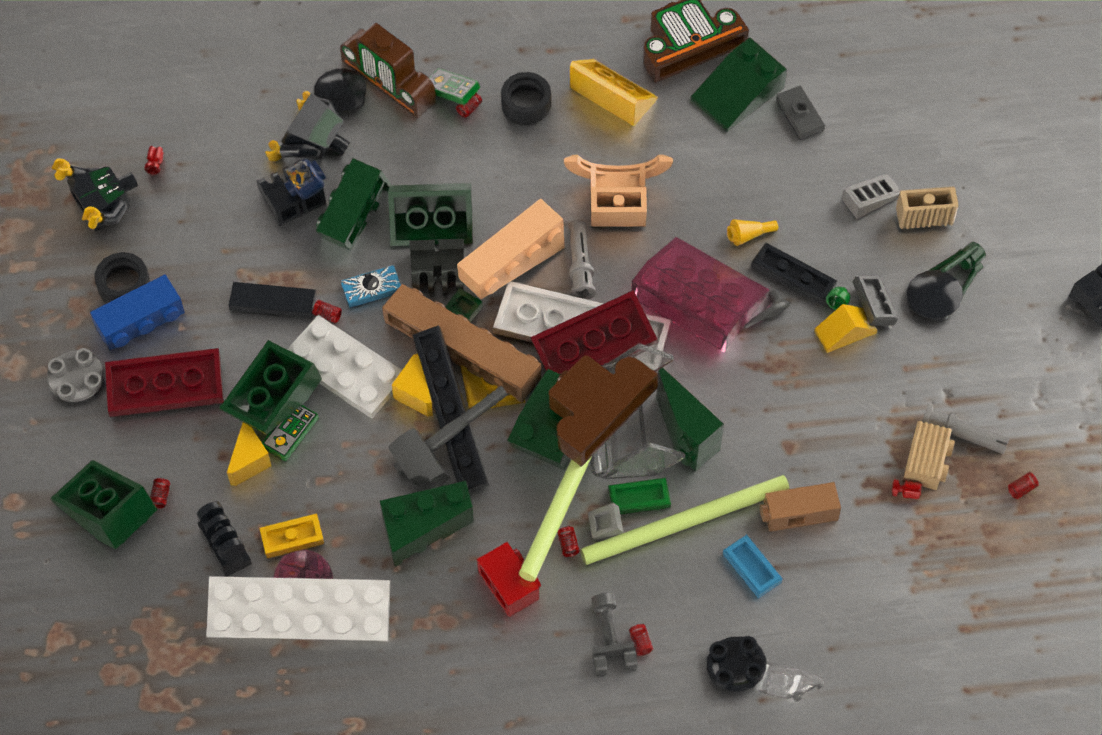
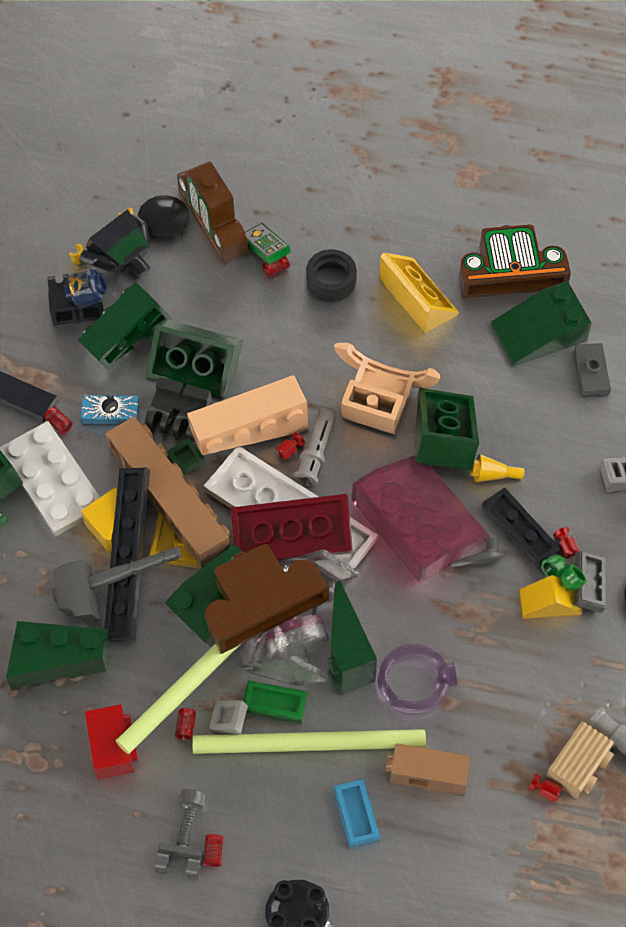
camera: 20 degrees right, 0 degrees up
none -> clear piece [263,615,329,662]
none -> red piece [276,432,306,461]
none -> clear purple piece [377,644,457,714]
none -> dark green slope [414,387,479,471]
none -> red piece [553,527,579,559]
none -> green hinge [560,564,587,591]

